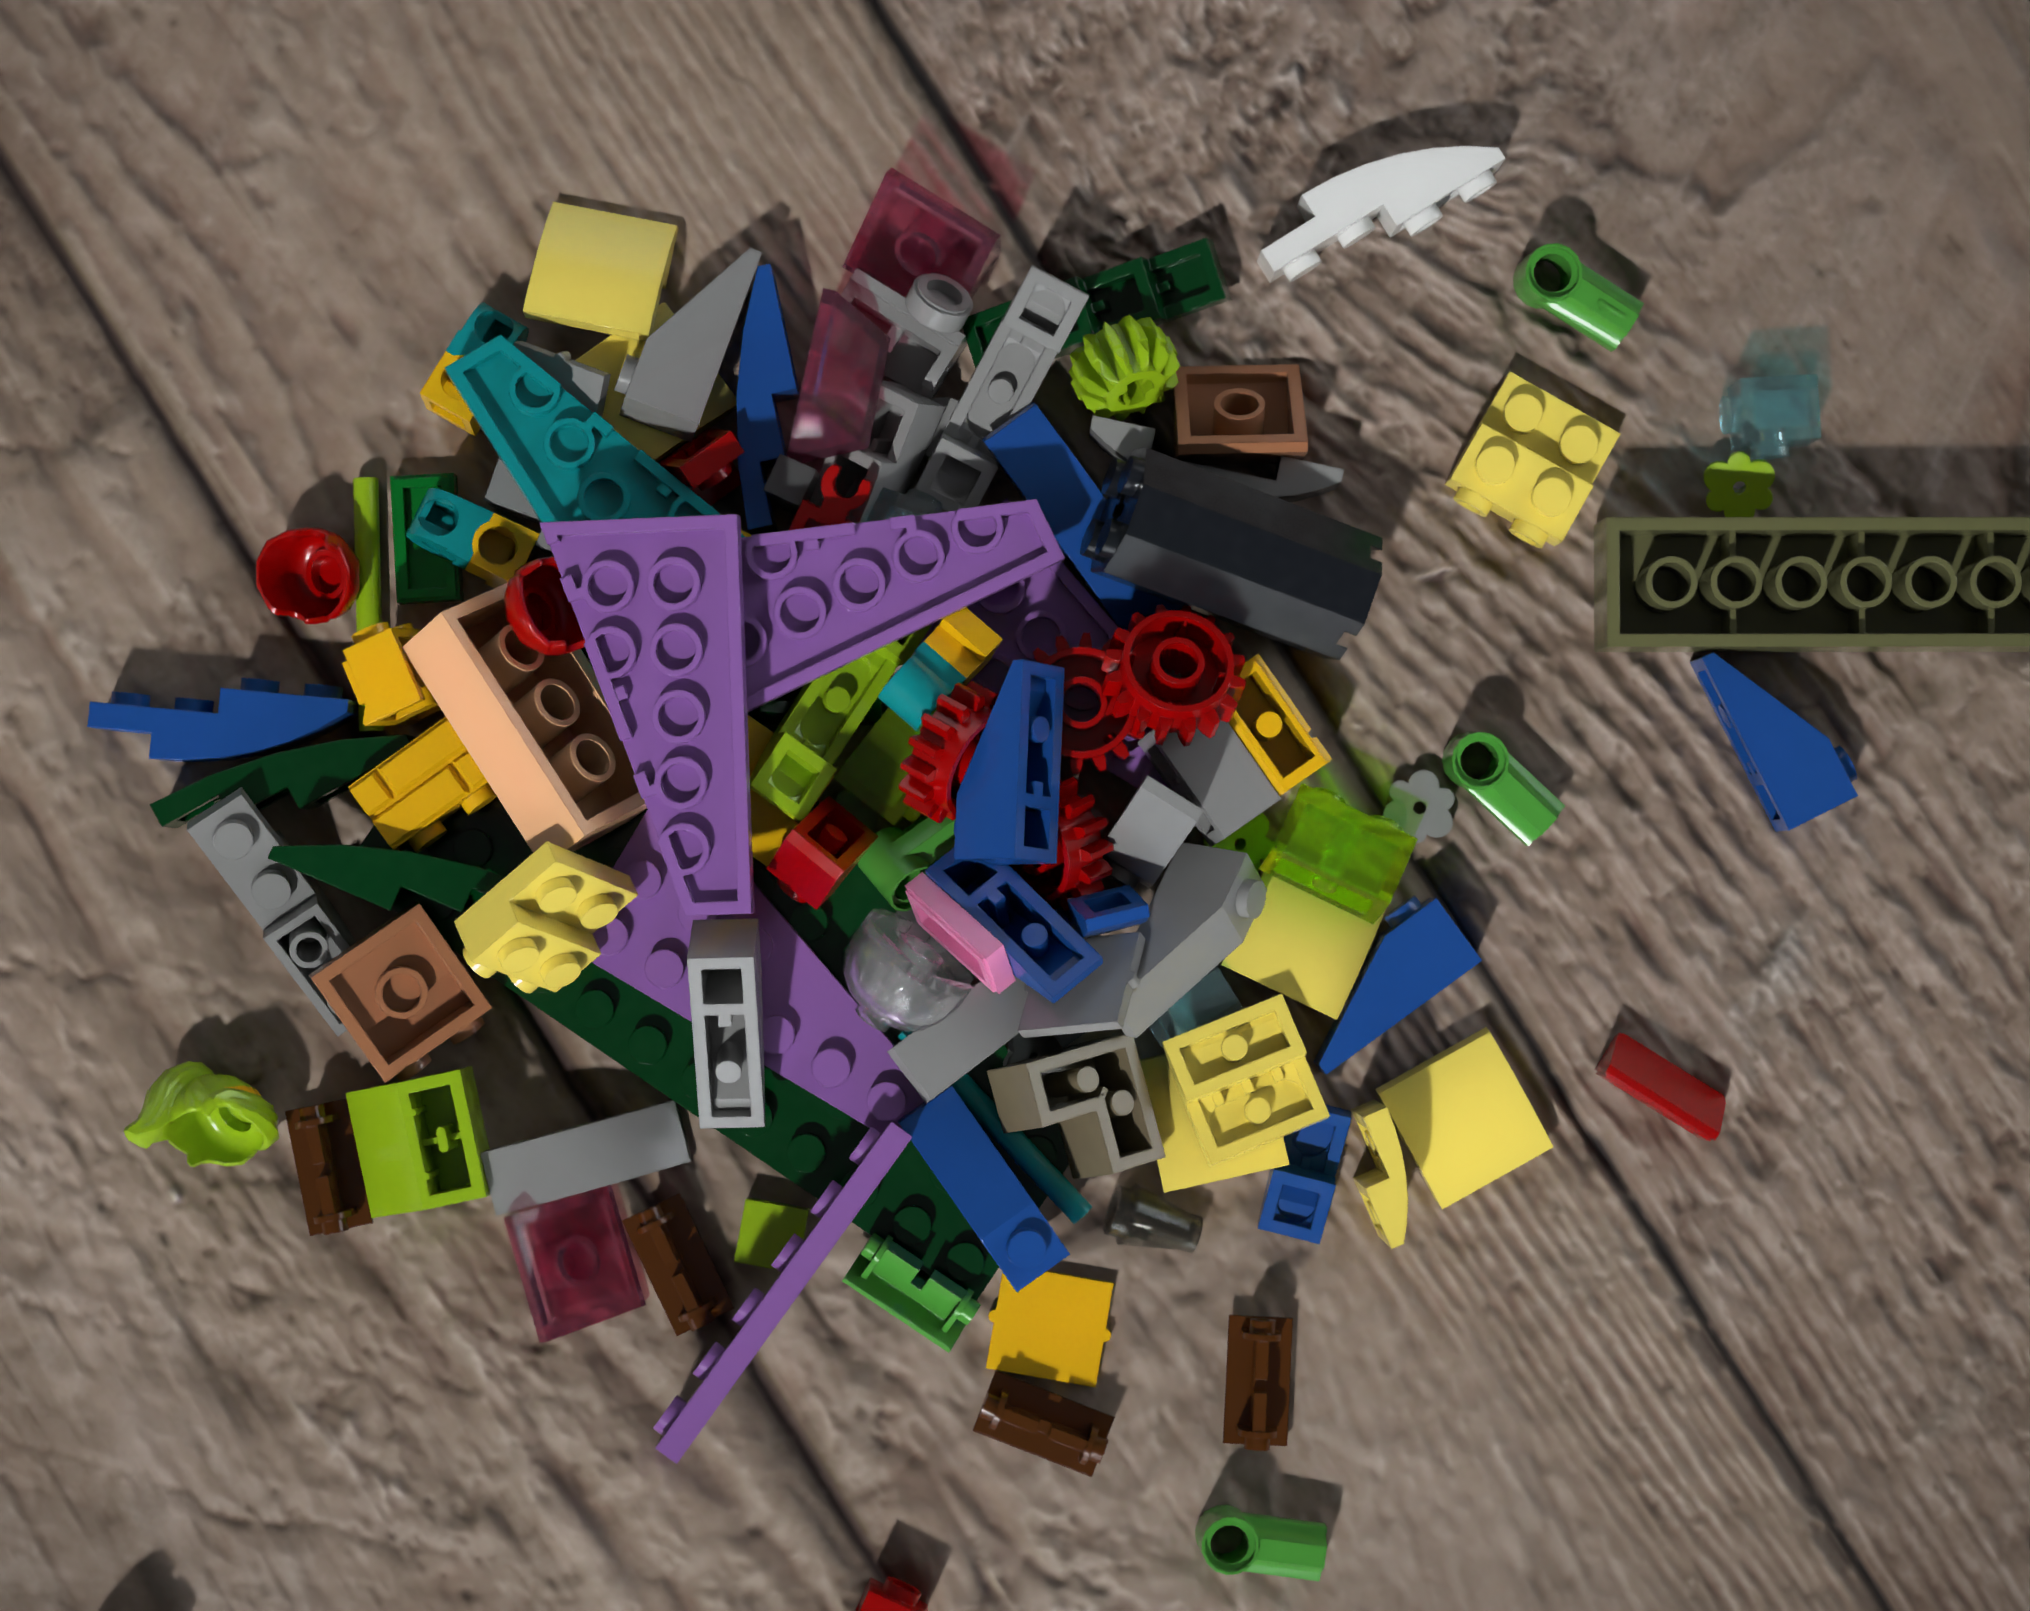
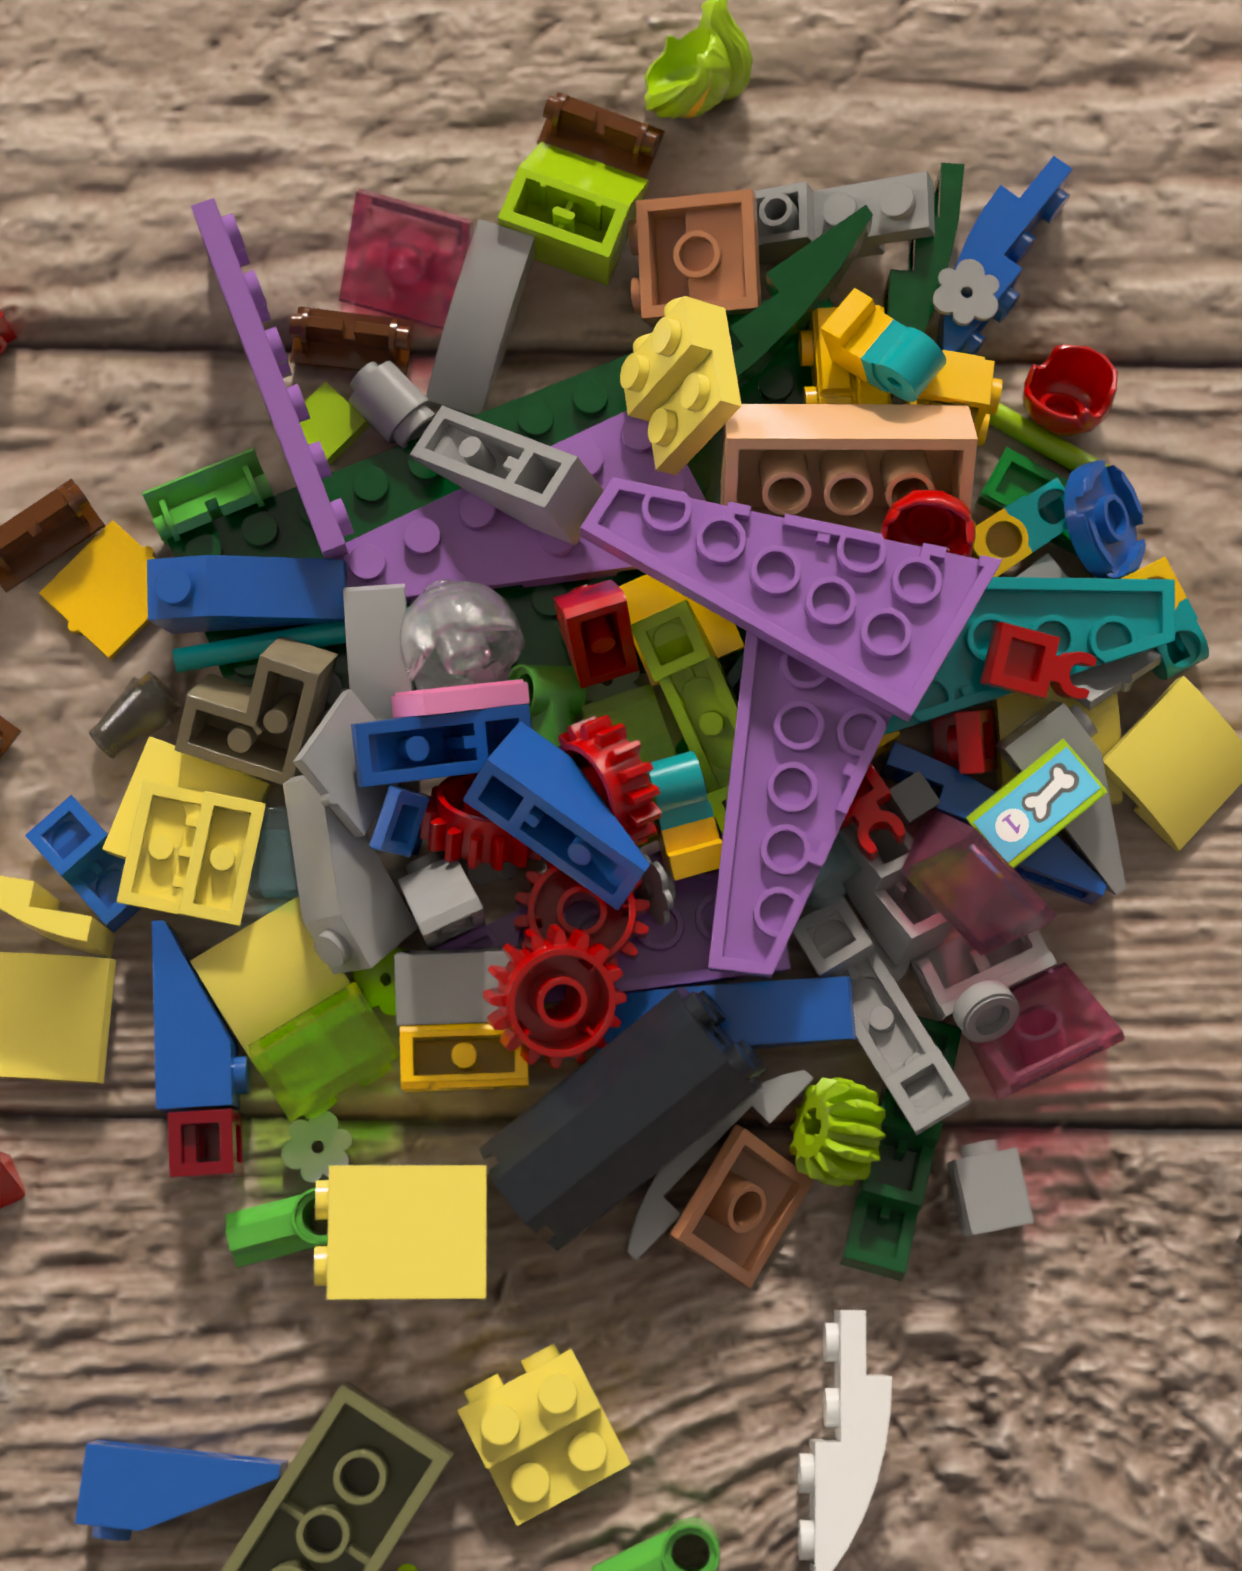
camera: 115 degrees right, 10 degrees down
none -> dark red brick [167,1109,244,1180]
none -> light yellow slope [314,1165,487,1299]
none -> light grey brick [349,361,436,449]
none -> light grey plant [637,855,676,926]
none -> leg [820,288,946,402]
none -> light grey plant [932,259,999,326]
none -> light grey brick [947,1139,1034,1237]
none -> slope [966,738,1108,871]
none -> red plate [980,622,1097,699]
none -> blue tile [1064,460,1146,579]

